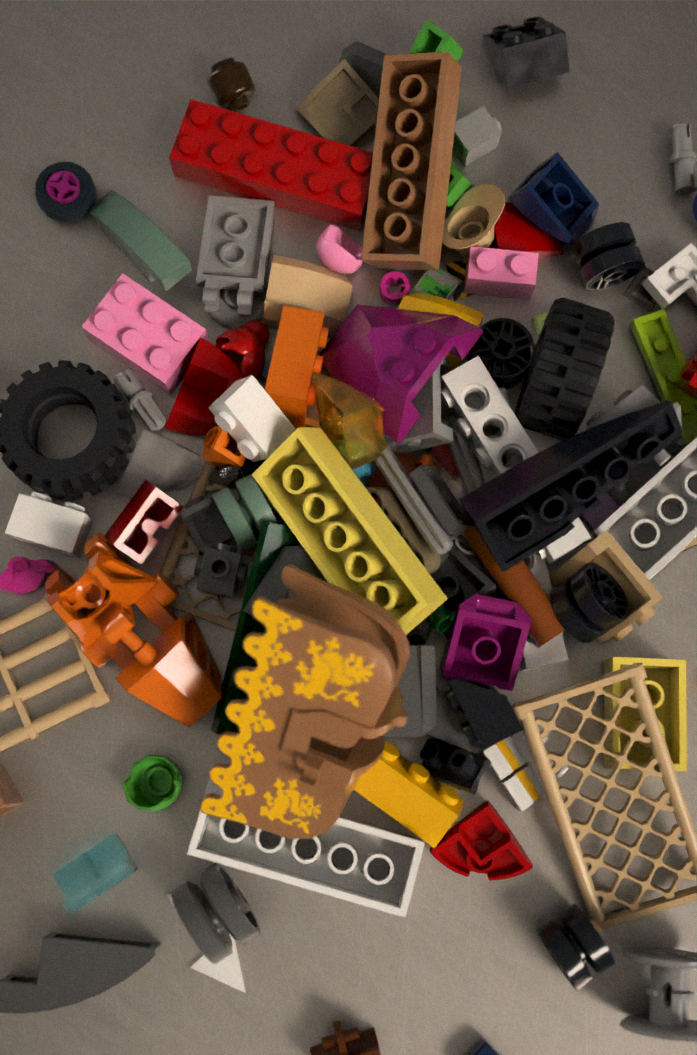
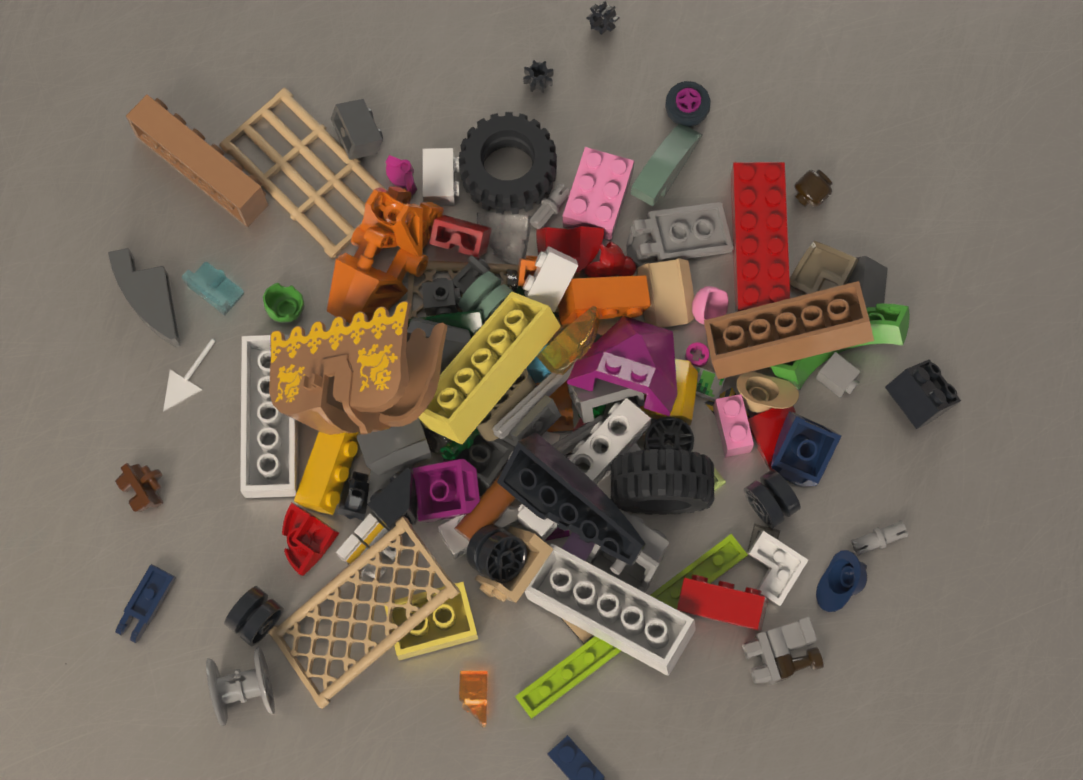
camera: 75 degrees right, 5 degrees down
dark grey wheel [171,862,261,964] -> none

